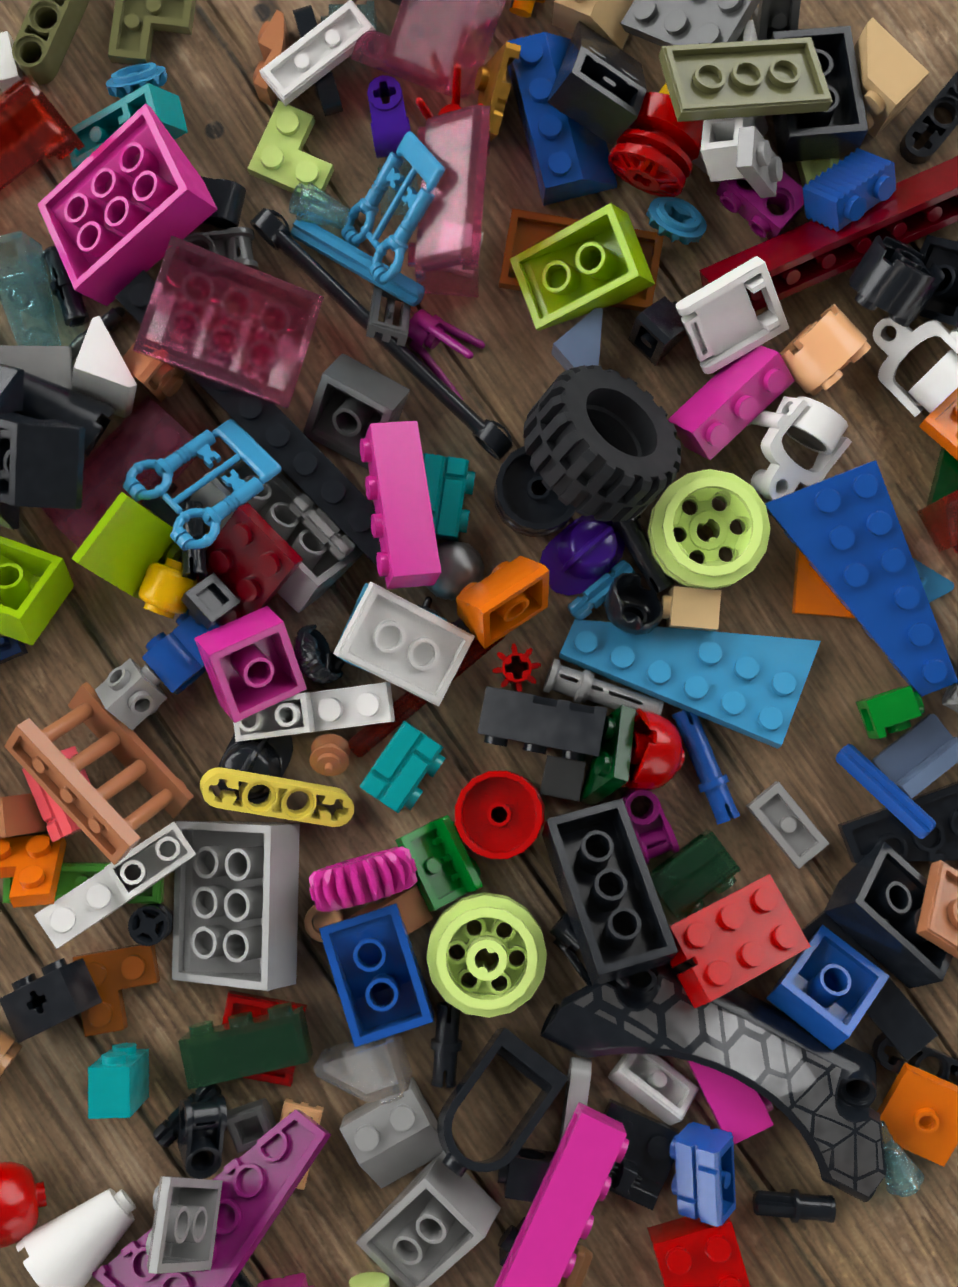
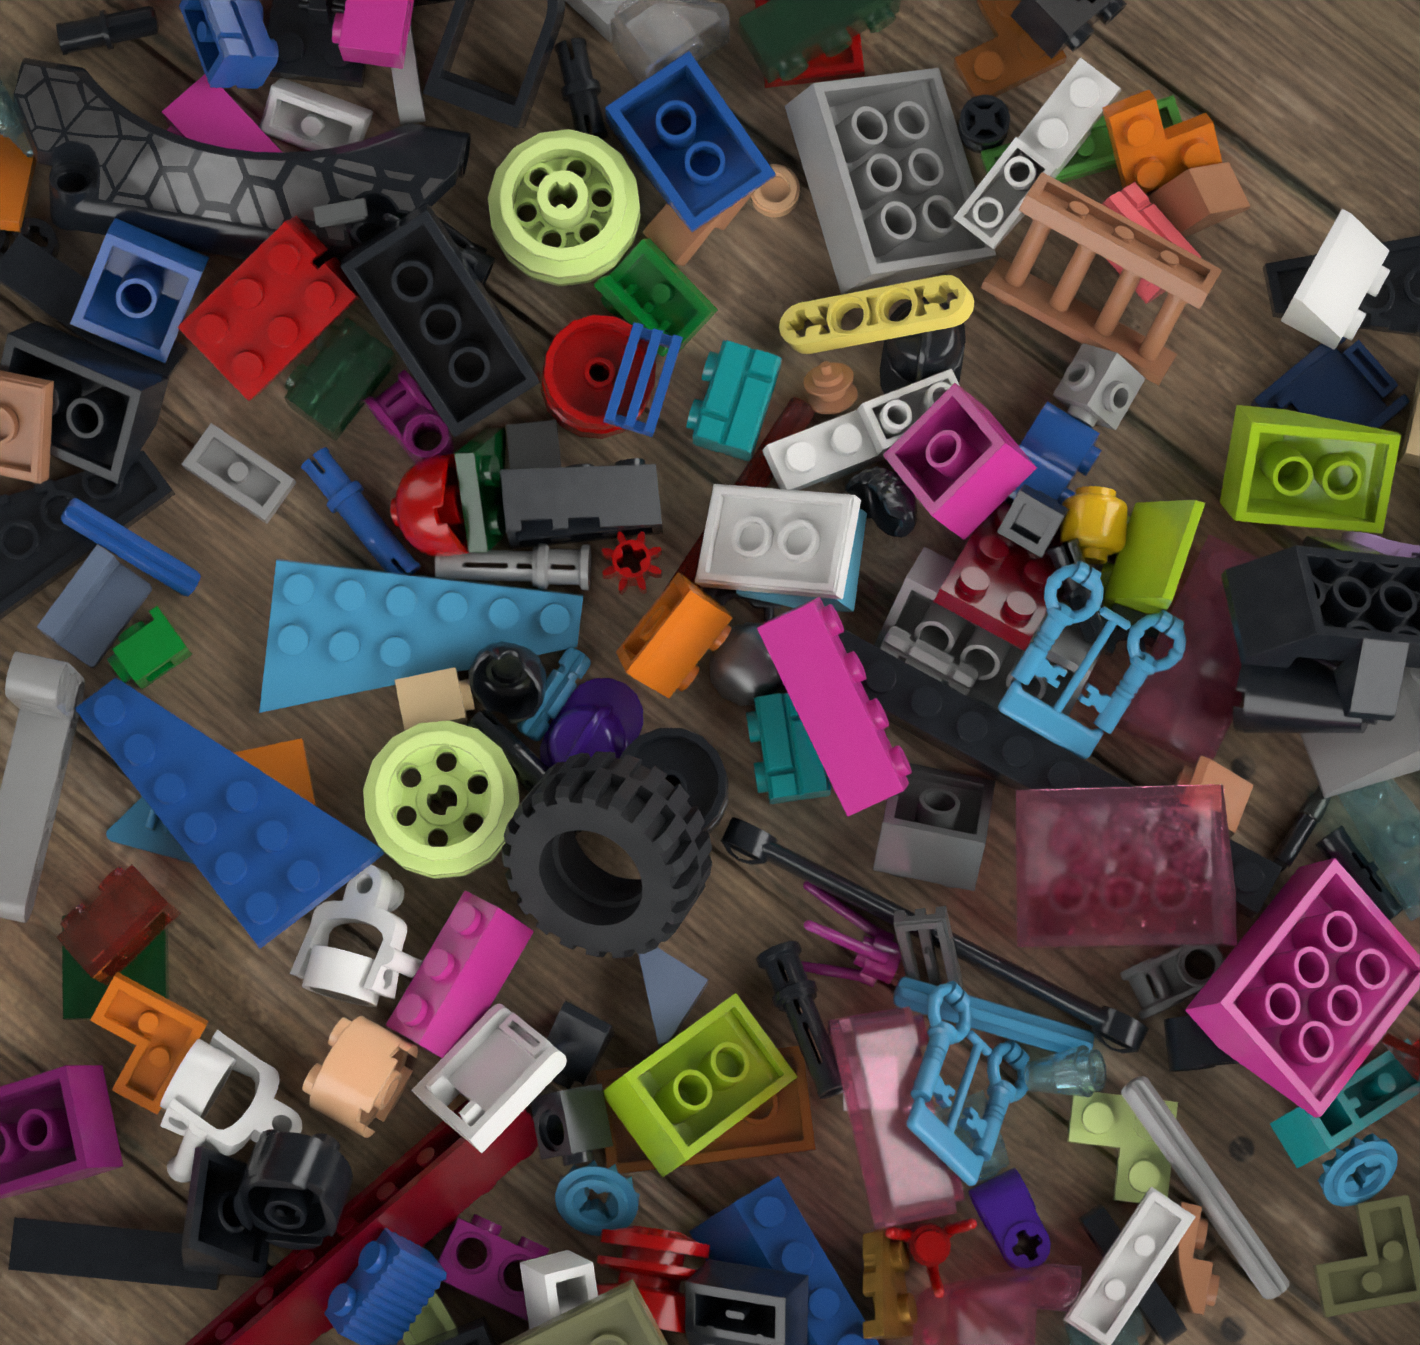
camera: 165 degrees right, 5 degrees down
white slope [71,316,137,418] -> none
dark pink gear [308,846,418,912] -> none
light grey plate [736,126,783,198] -> none
none -> dark grey tile [313,198,369,229]
none -> black brick [530,1084,613,1166]
none -> blue tile [603,322,683,437]
none -> black pin [756,941,850,1099]
none -> light grey axle [1121,1076,1289,1300]

